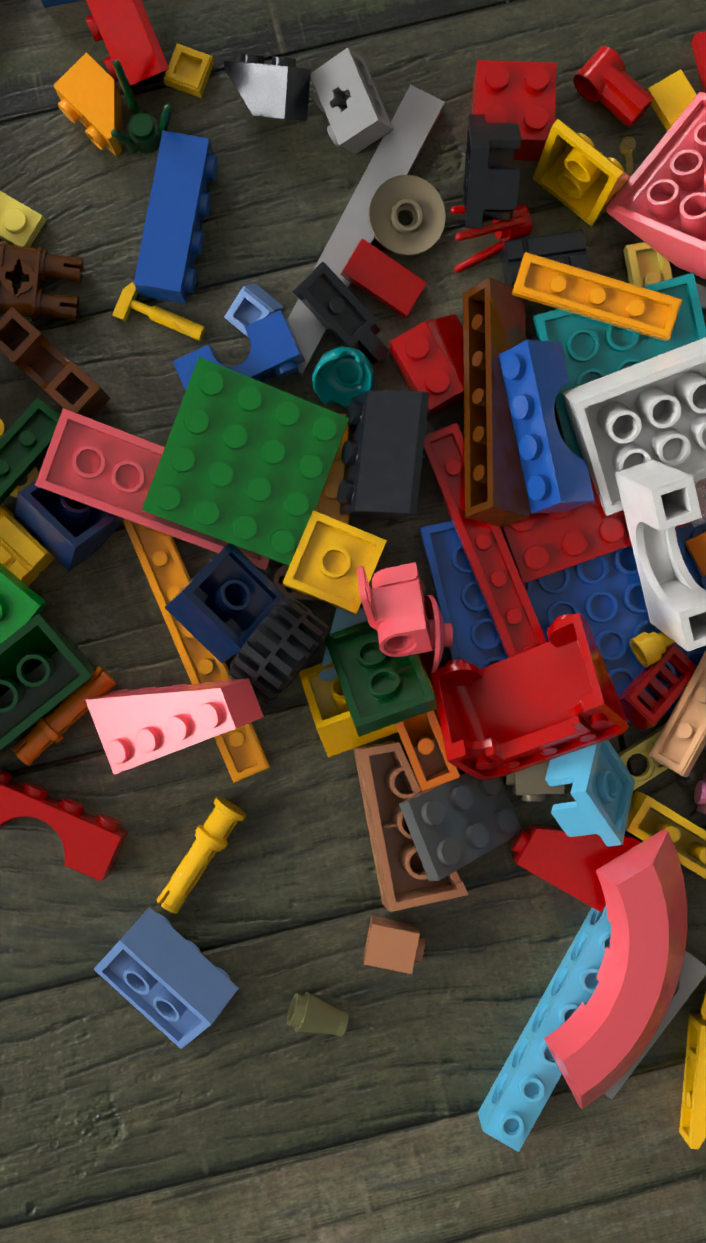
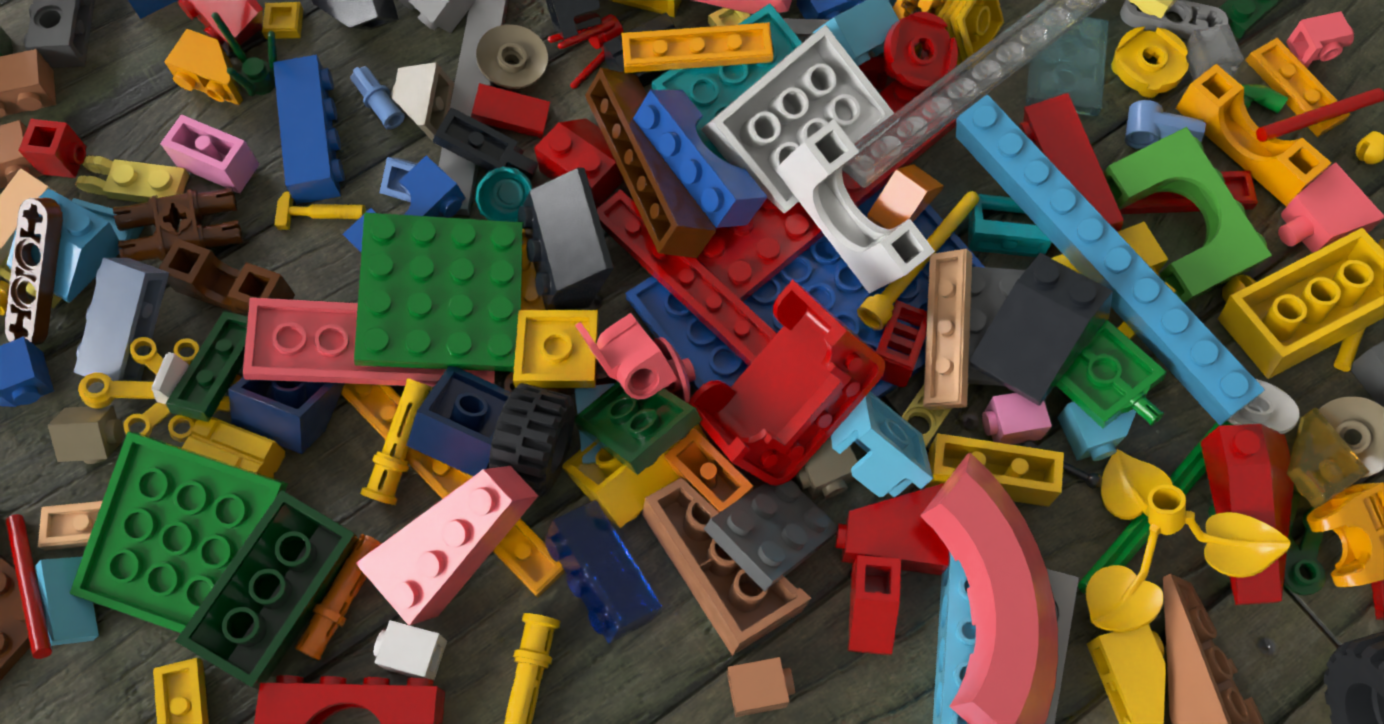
camera: 20 degrees left, 20 degrees down
none -> bright pink brick [160,115,260,193]
none -> medium blue axle [350,66,405,129]
none -> yellow pin [360,378,432,505]
none -> white brick [374,620,447,680]
none -> slope [392,62,454,145]
none -> clear blue brick [545,500,662,644]
none -> red slope [848,555,901,655]

